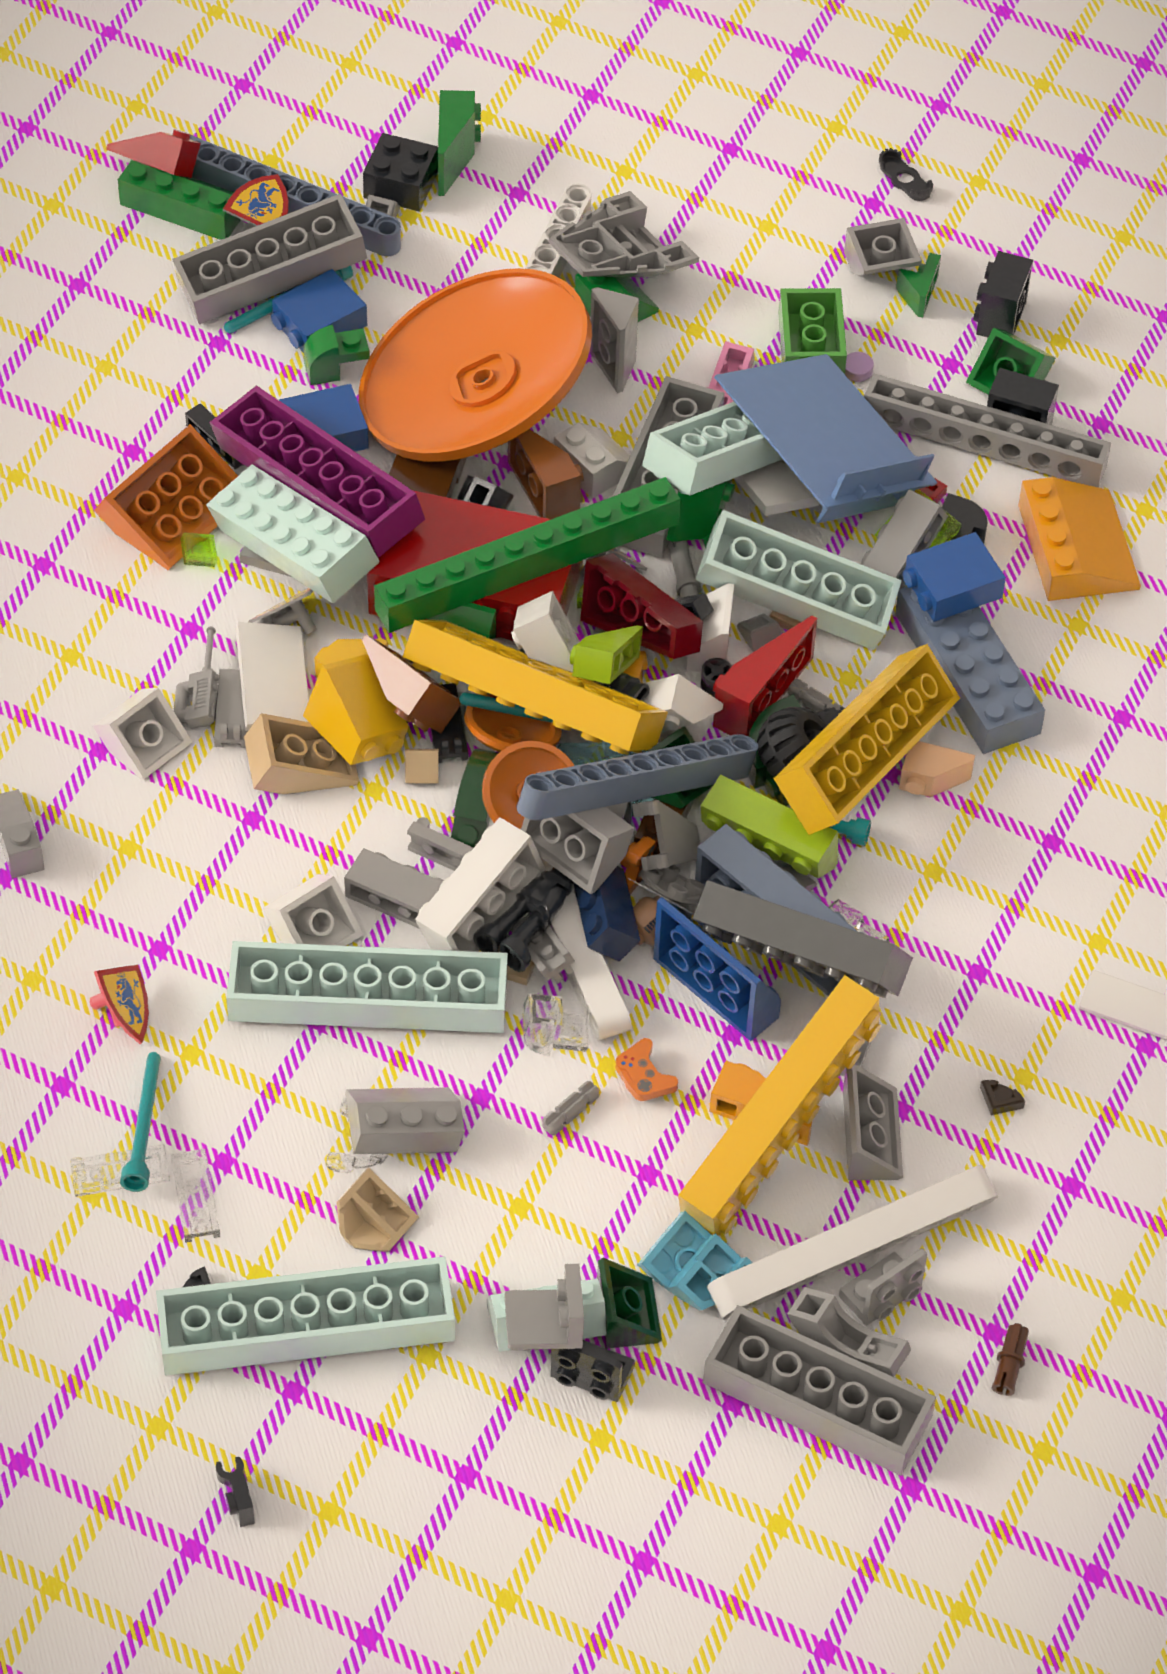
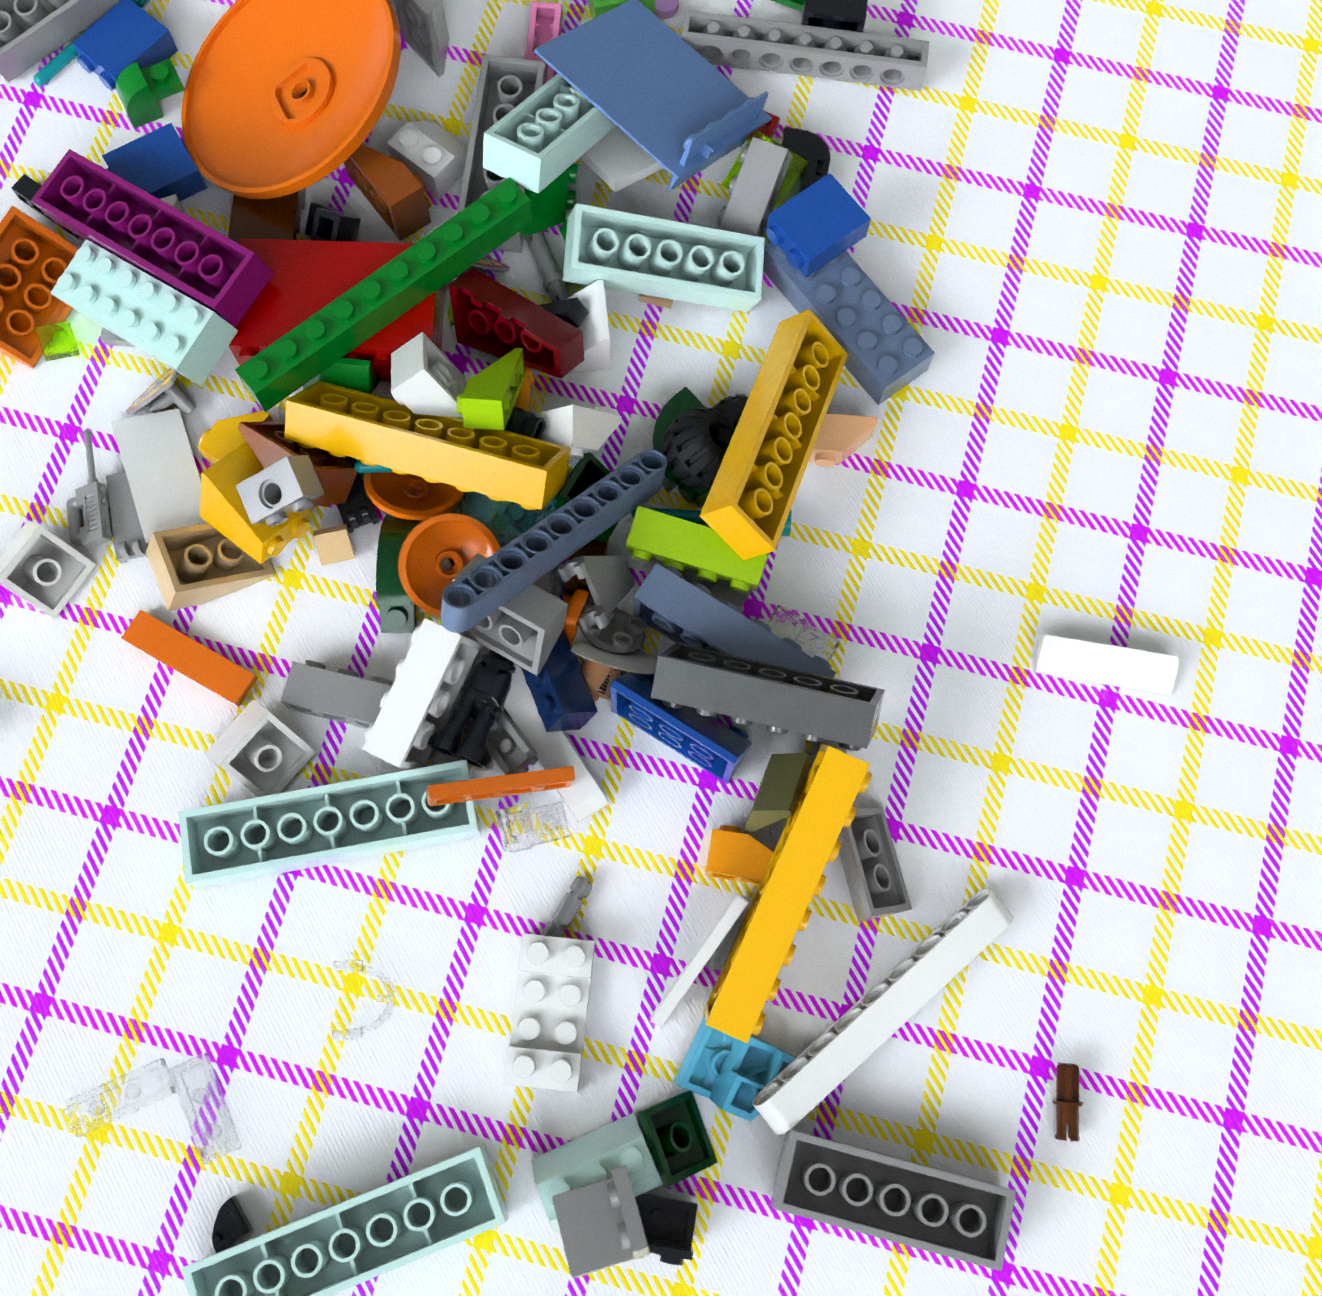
camera: 15 degrees left, 20 degrees up
shield [90,964,149,1044] -> none
teal piece [120,1052,161,1192] -> none
tan slope [336,1168,419,1252] -> none
light grey slope [345,1087,465,1154] -> none
light grey hinge [407,817,473,871] -> none
orange piece [615,1038,678,1101] -> none
black wheel [700,658,732,698] -> none
red slope [713,616,818,737] -> none
light grey slope [737,613,781,652] -> none
light grey arch [787,1287,911,1377] -> none
light grey axle [788,679,843,713] -> none
light grey bracket [839,1248,927,1326] -> none
dark brown tile [980,1080,1025,1116] -> none
light orange slope [1018,477,1141,601] -> none
none -> orange tile [121,610,258,707]
none -> light grey brick [235,455,325,527]
none -> orange tile [426,766,575,806]
none -> white piece [503,933,595,1093]
none -> white tile [650,895,749,1029]
none -> olive slope [744,753,813,834]

